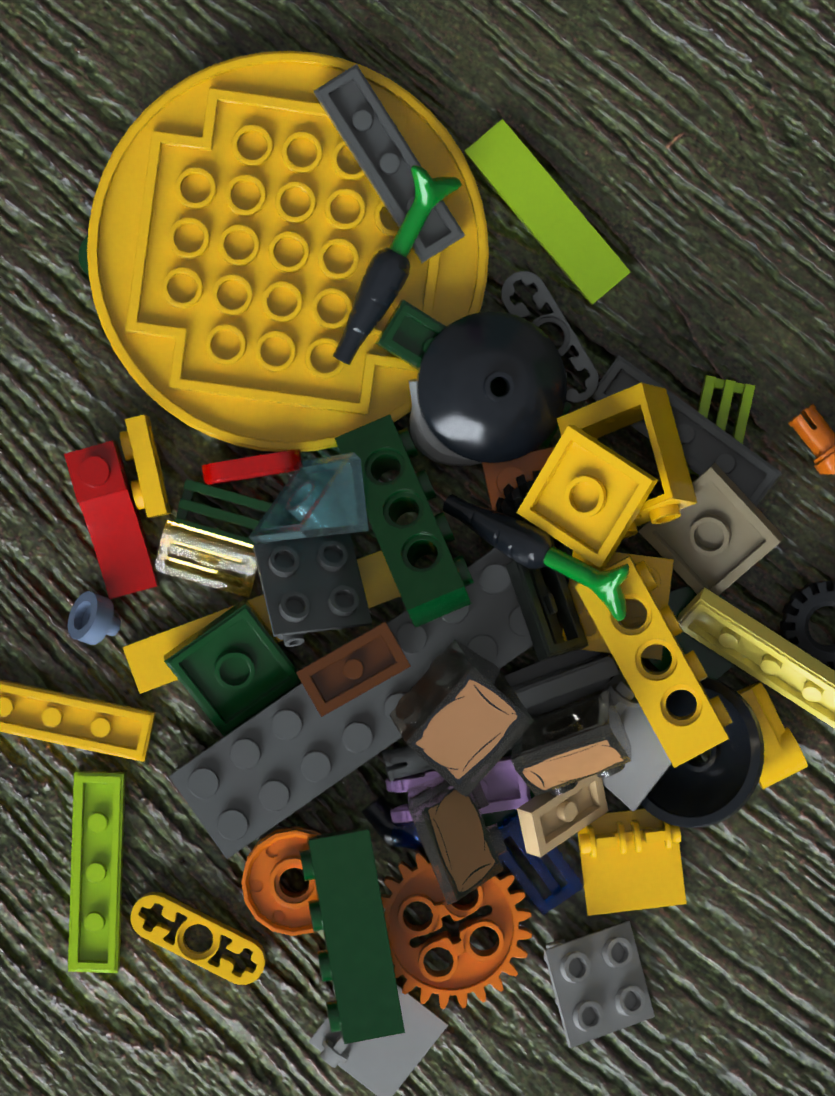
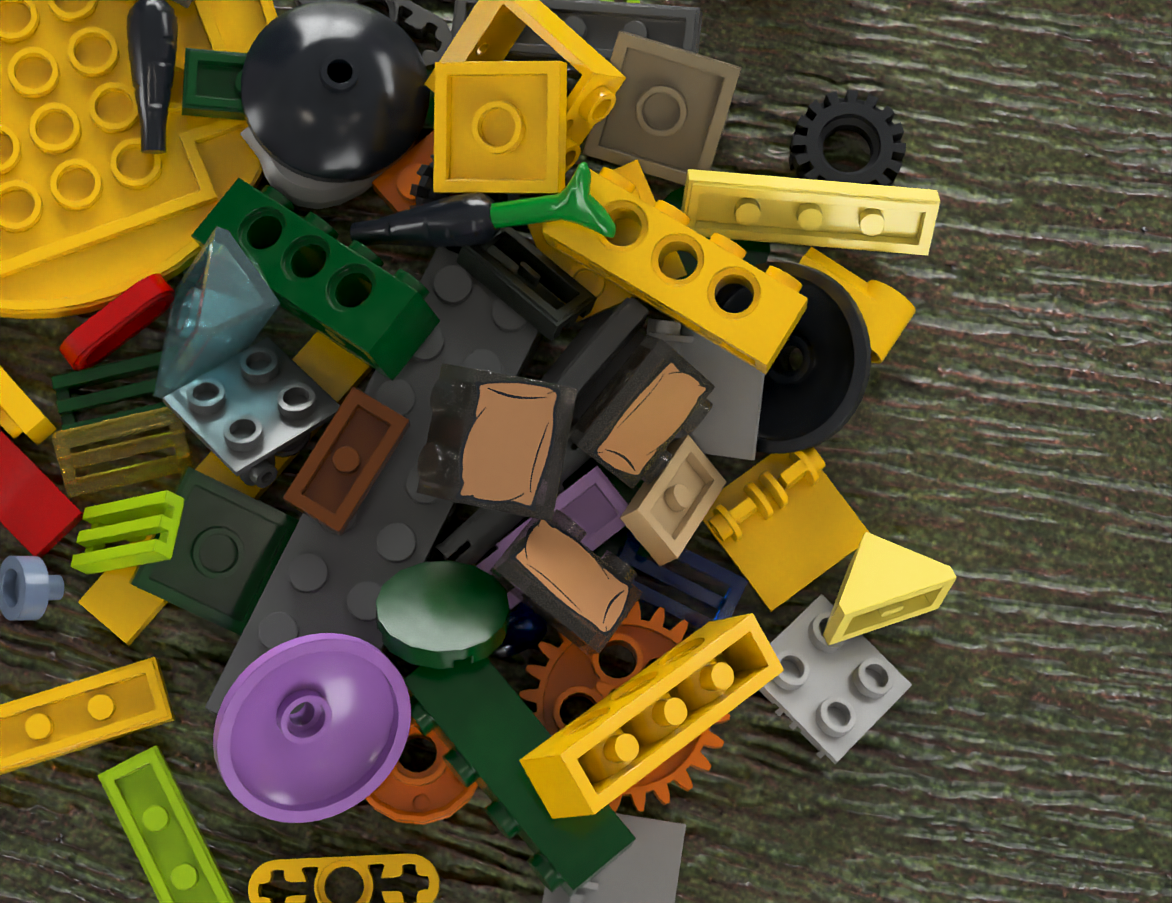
camera: 30 degrees left, 10 degrees down
none -> lime tile [70,490,185,575]
none -> medium lavender dish [213,633,411,823]
none -> dark green tile [376,560,510,669]
none -> yellow brick [519,613,784,819]
none -> light yellow slope [823,532,957,646]

